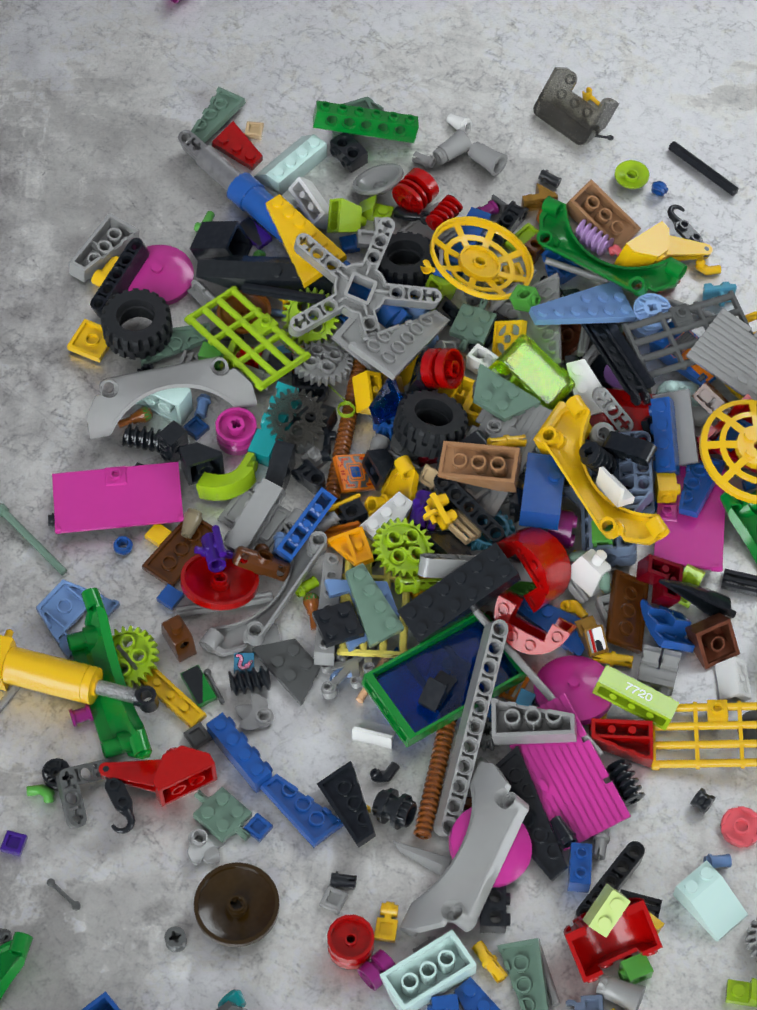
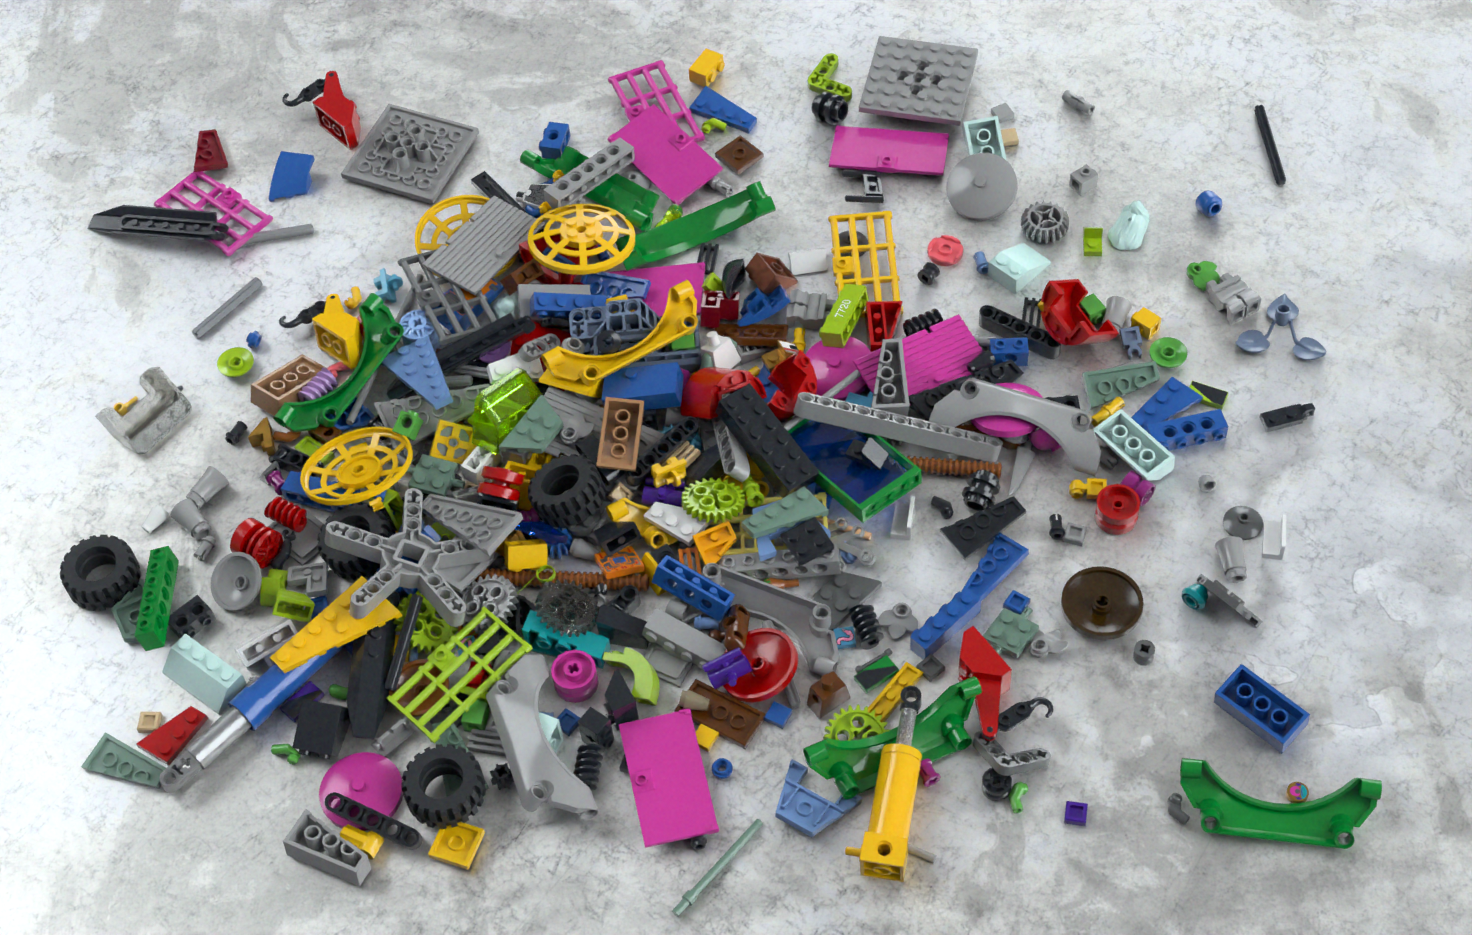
camera: 90 degrees left, 5 degrees down
dark grey hinge [47,878,81,911] -> none
yellow pin [487,434,527,447] -> none
yellowish green brick [582,883,631,937] -> none
white panel [595,466,635,508] -> none
black beam [601,431,657,466] -> none
none -> black tyre [59,534,141,611]

